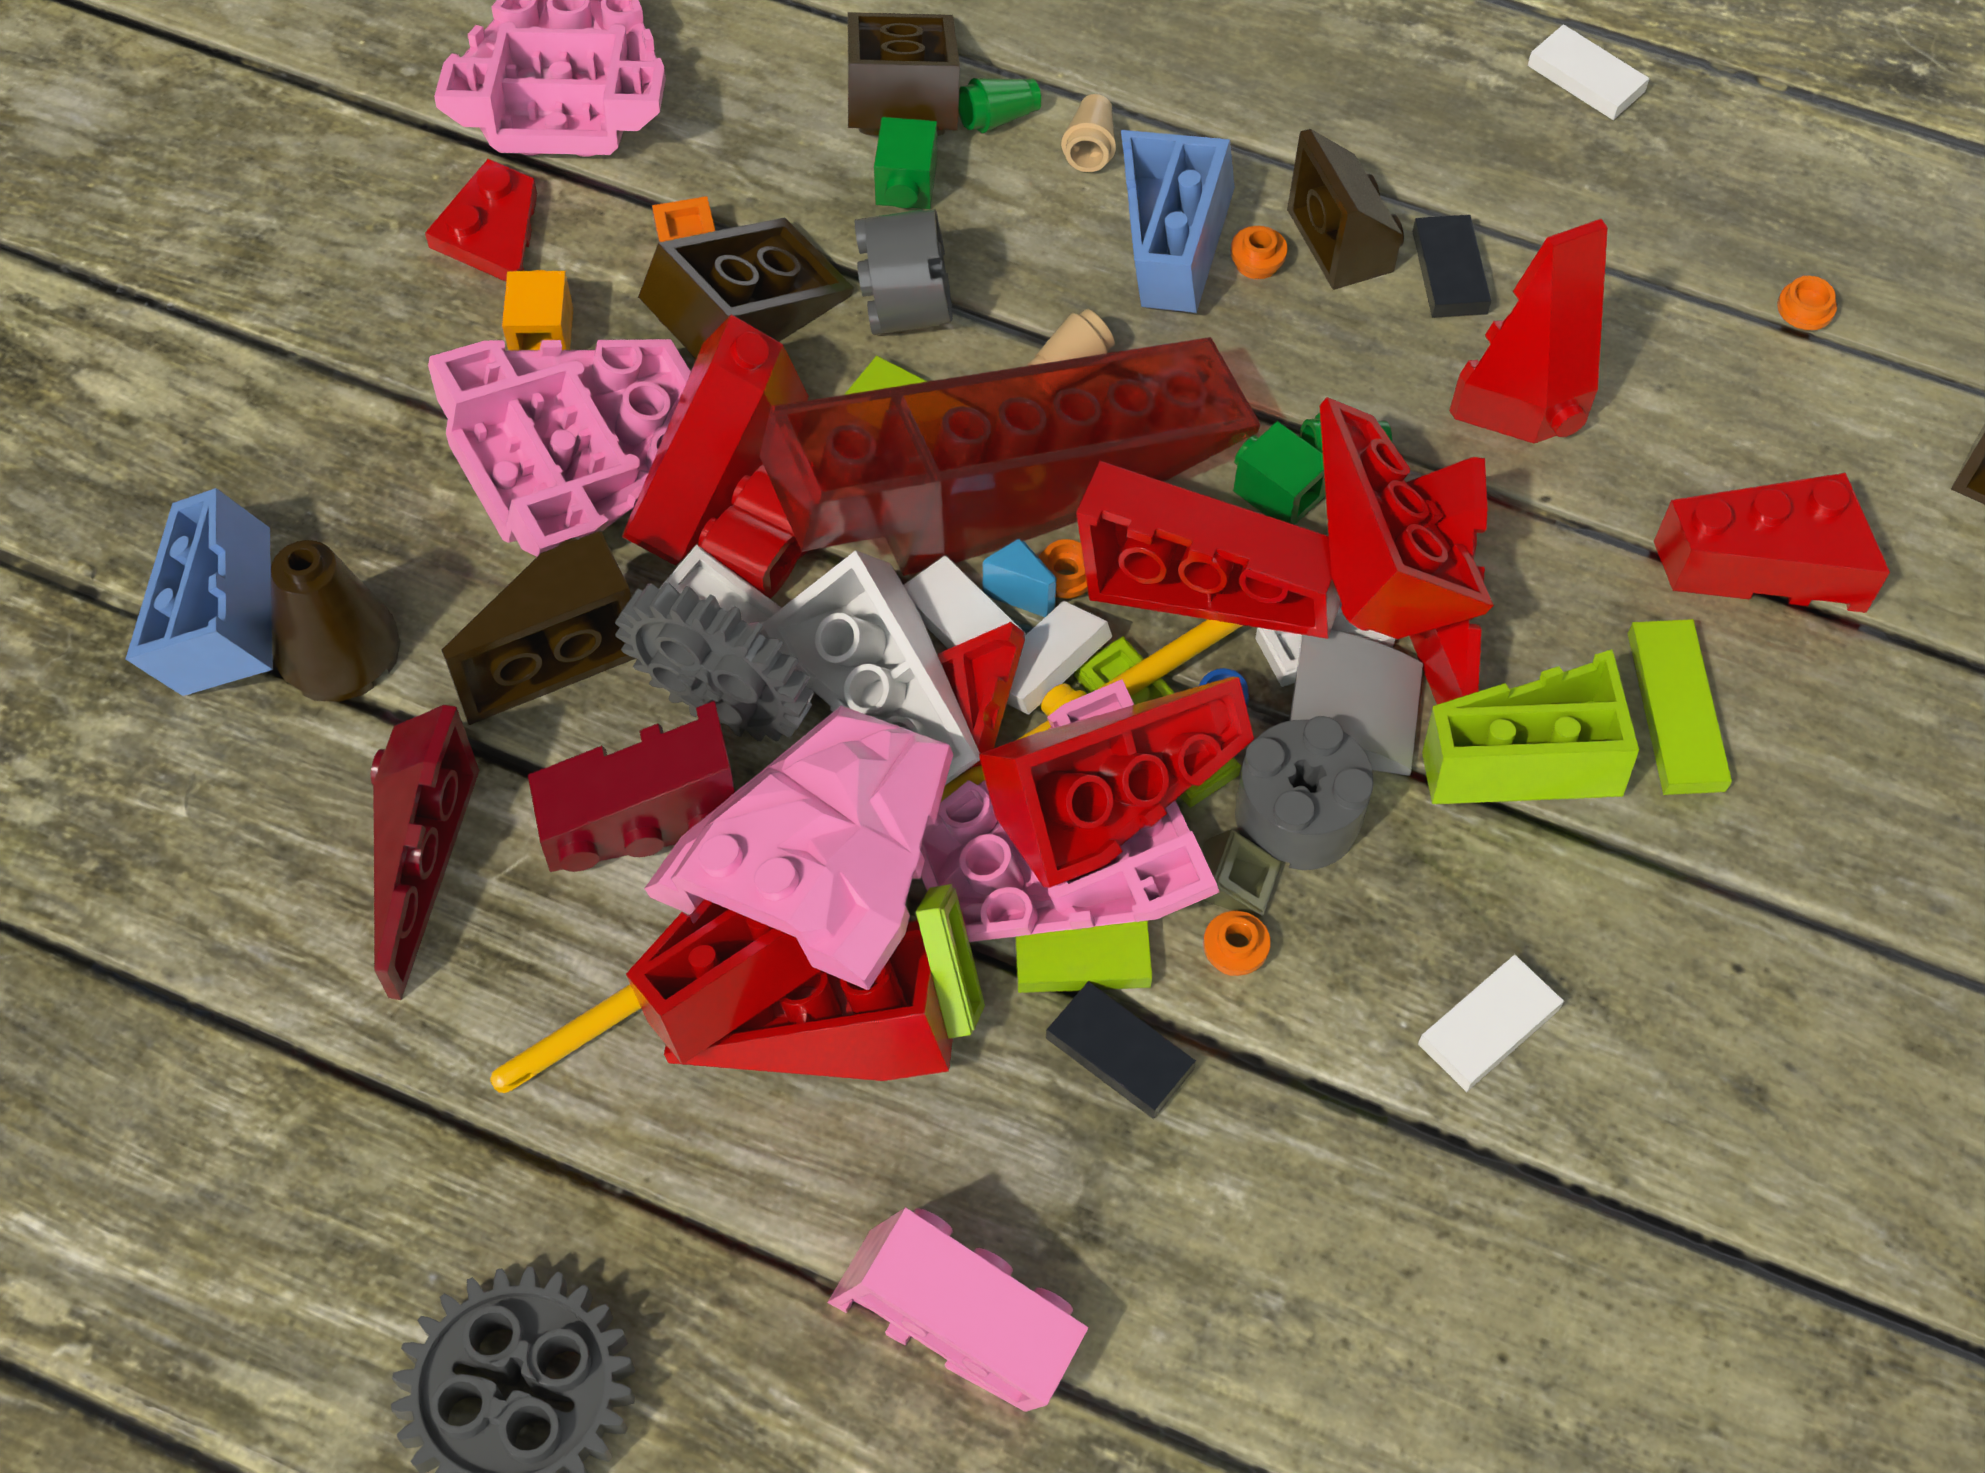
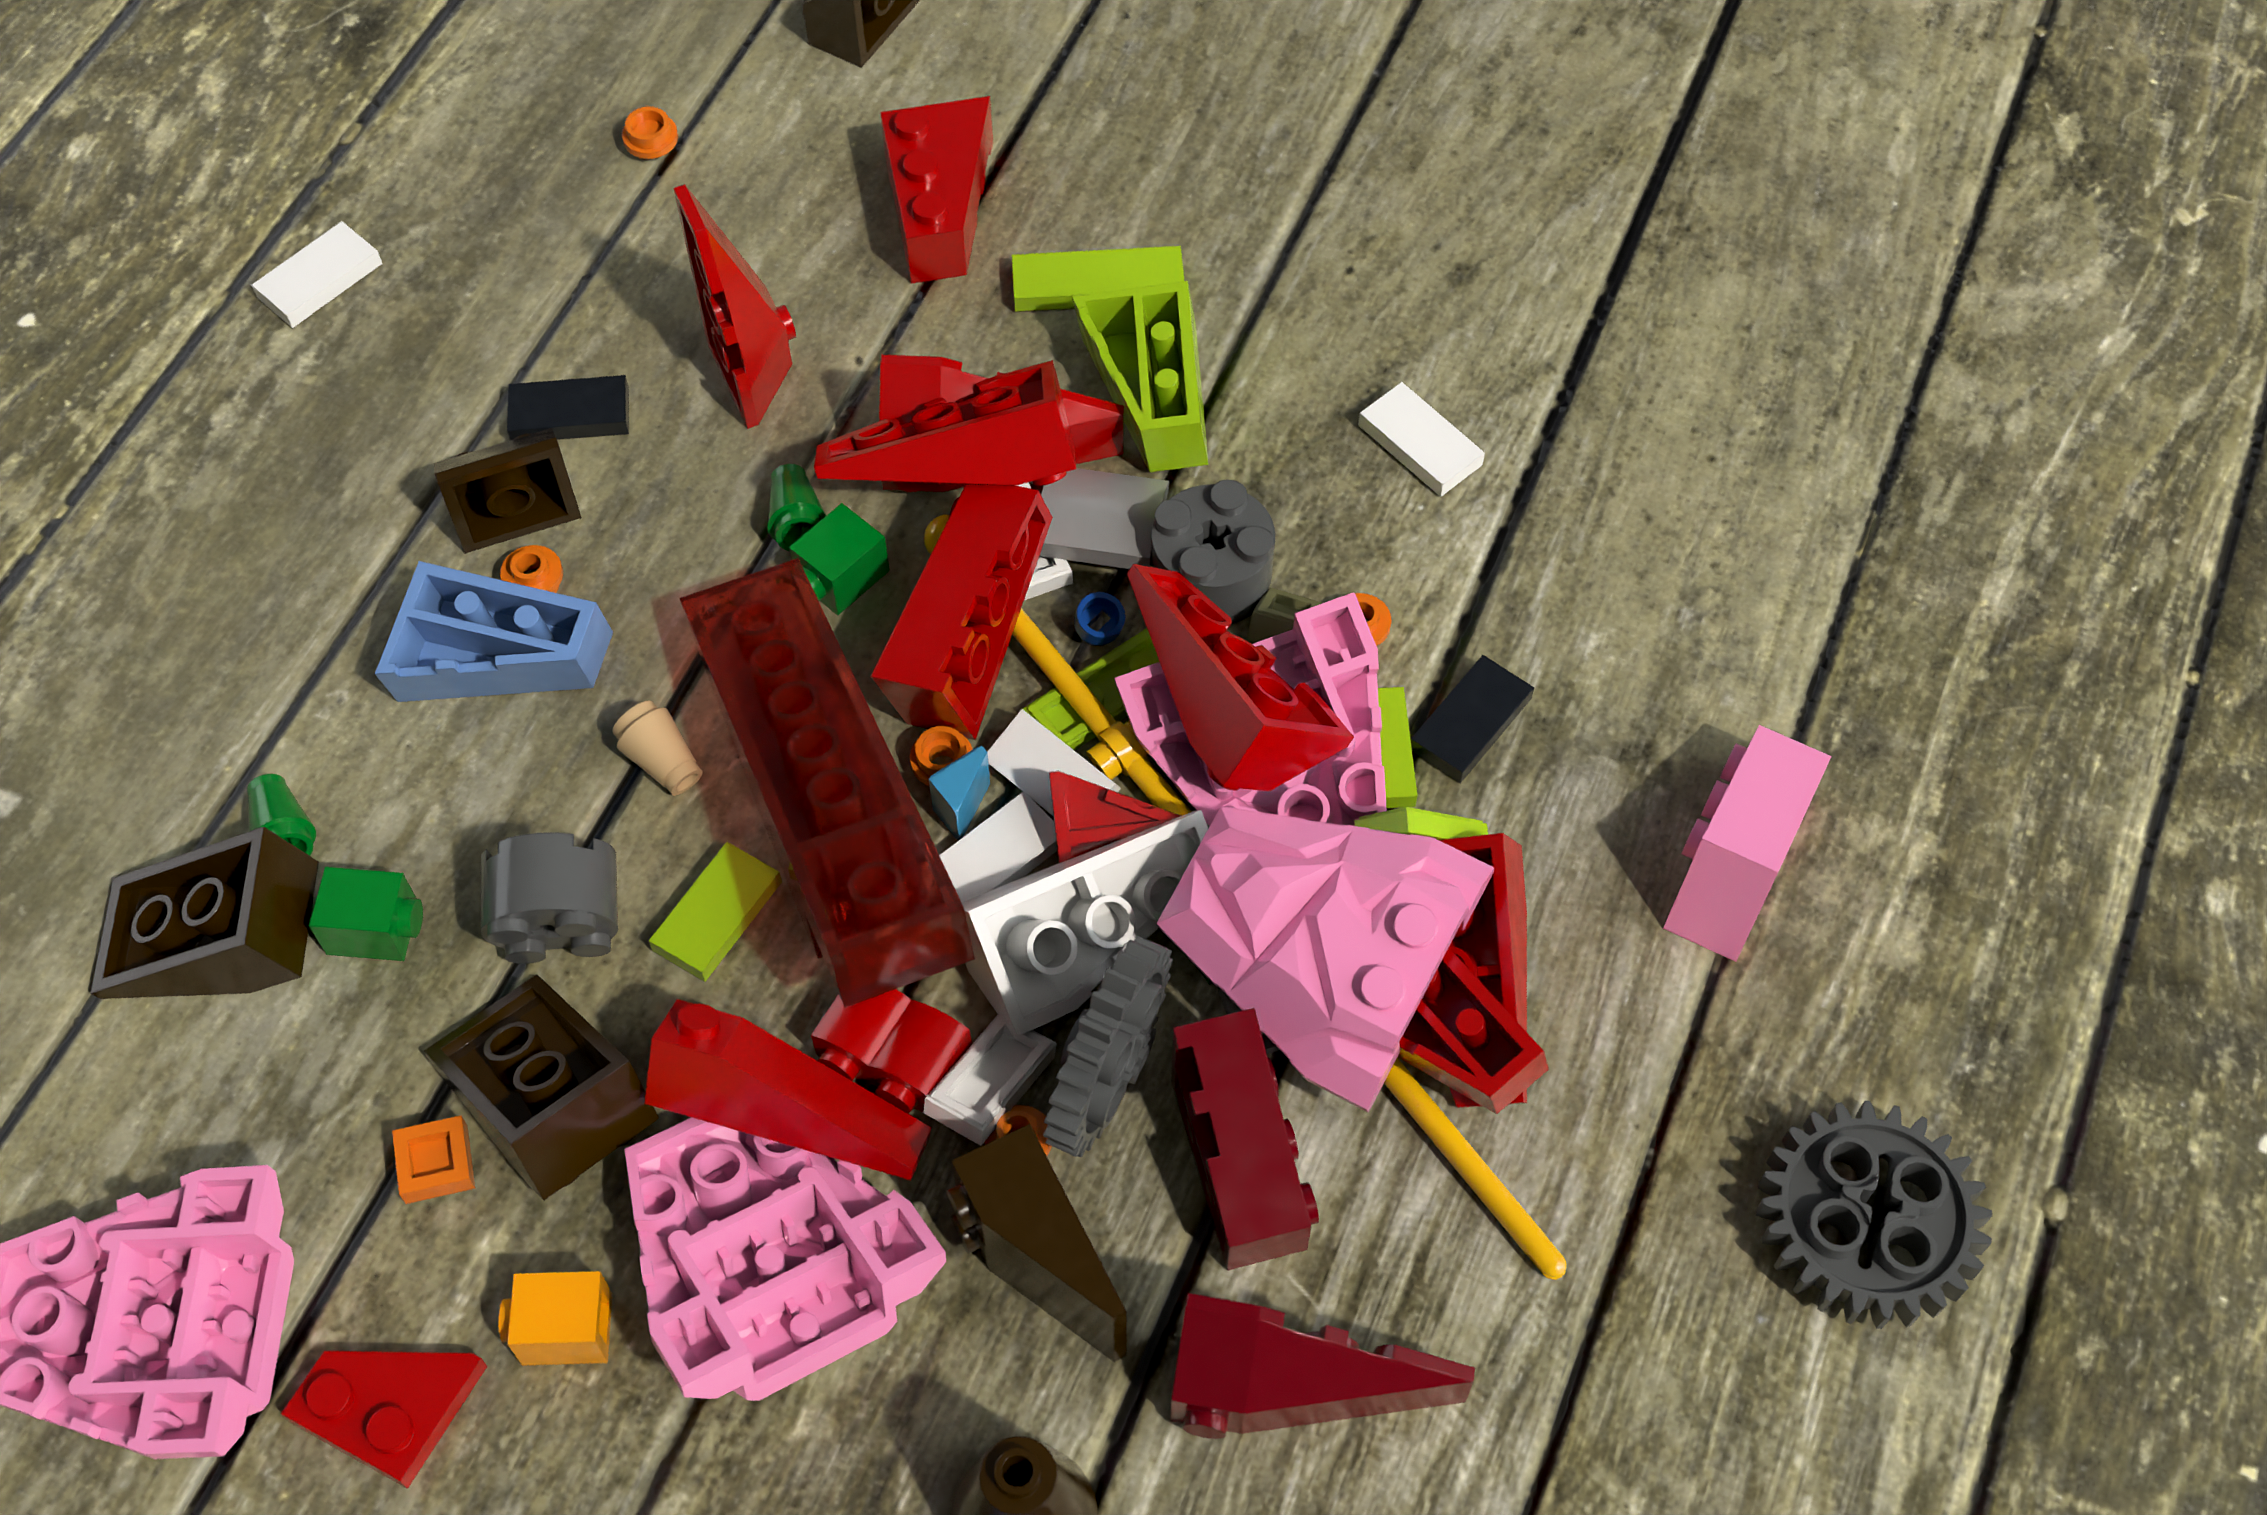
camera: 90 degrees left, 0 degrees up
tan cone [1061,94,1116,172] -> none

